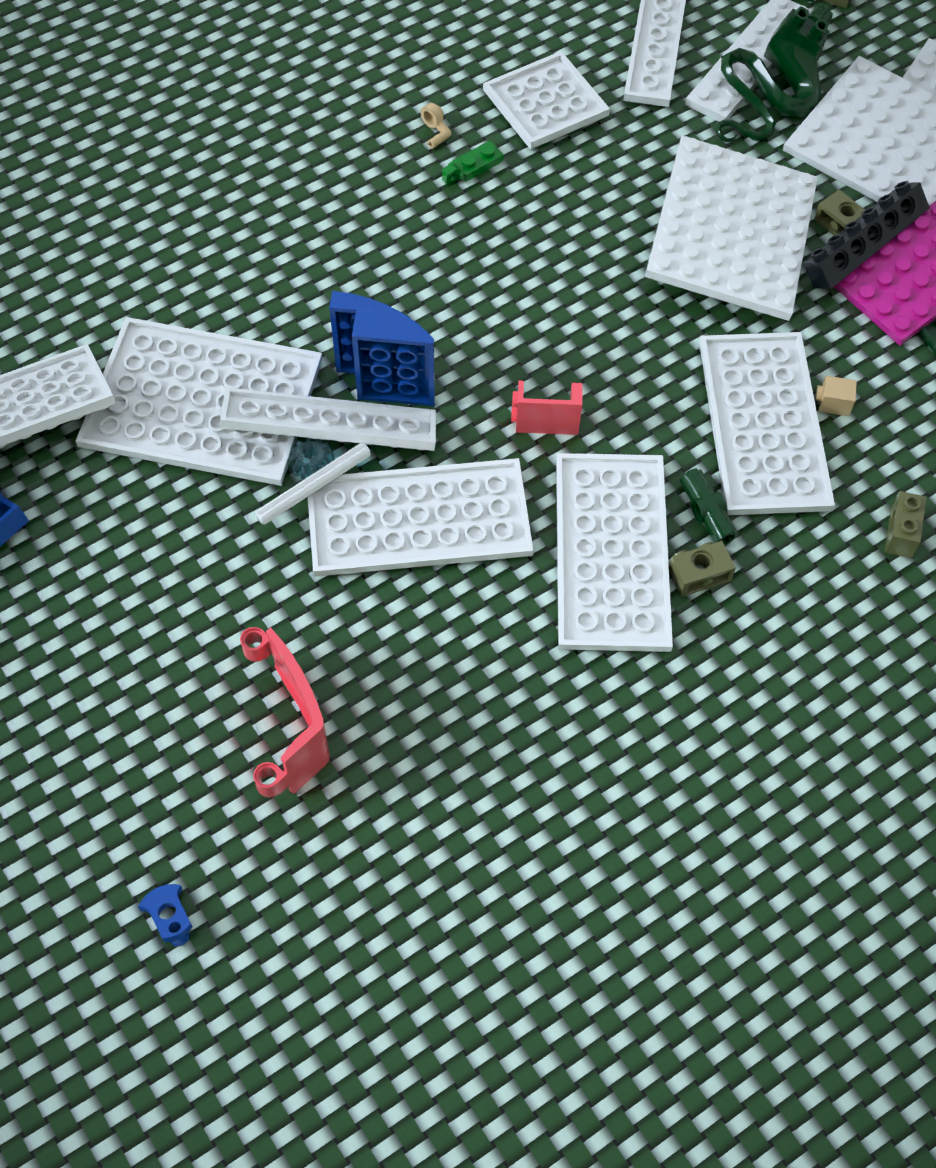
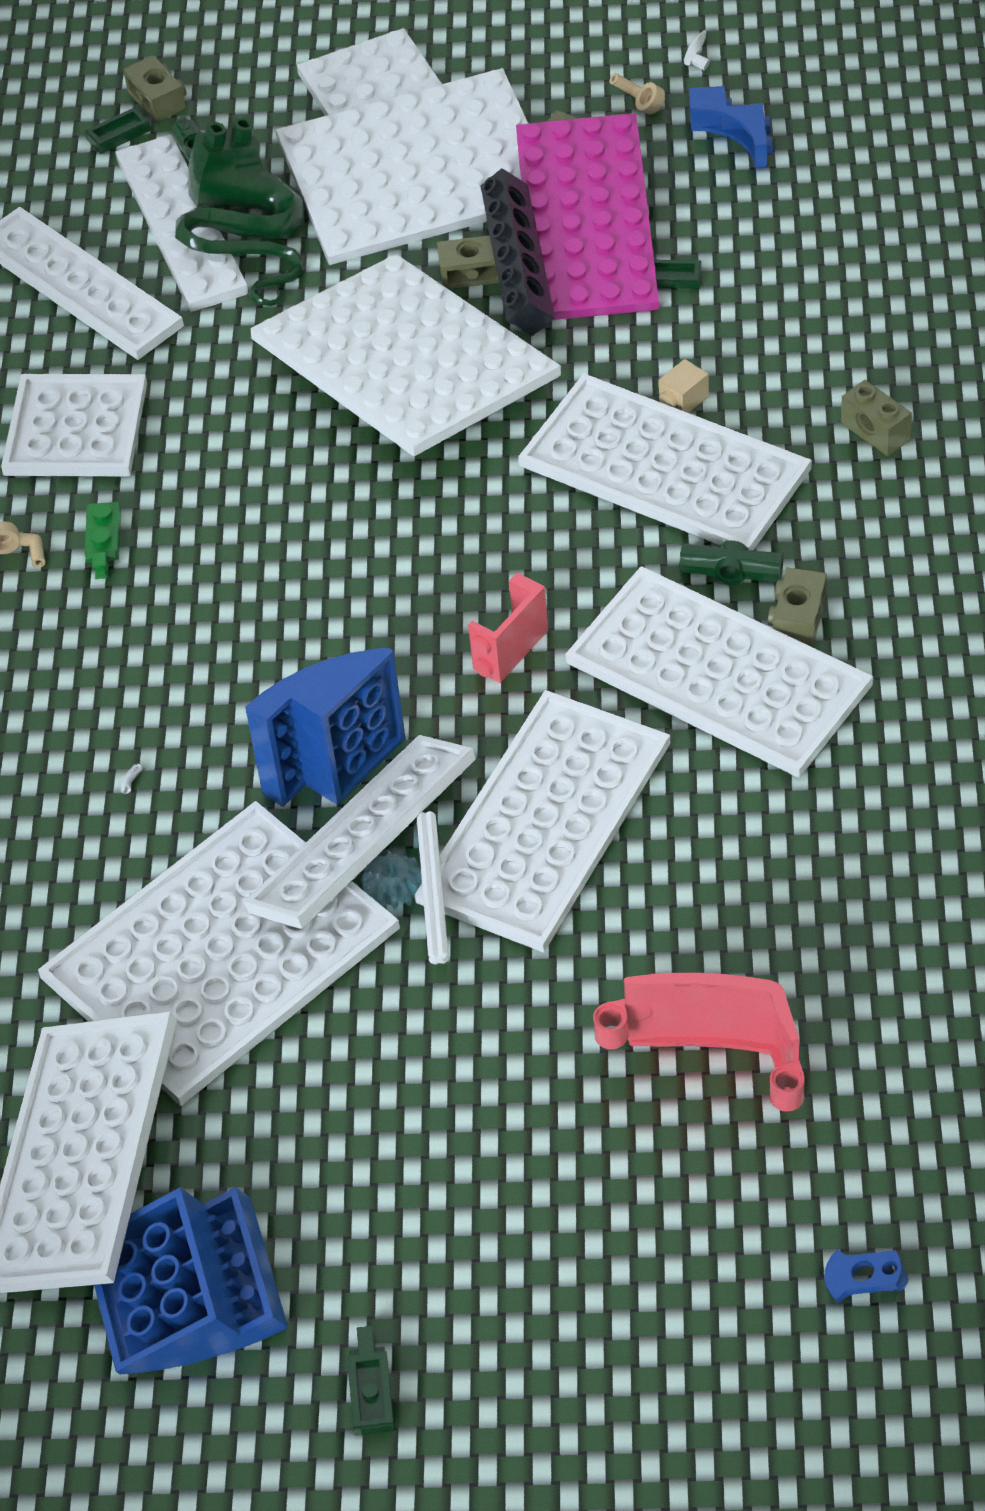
camera: 50 degrees left, 10 degrees down
none -> white leg [121,764,142,794]

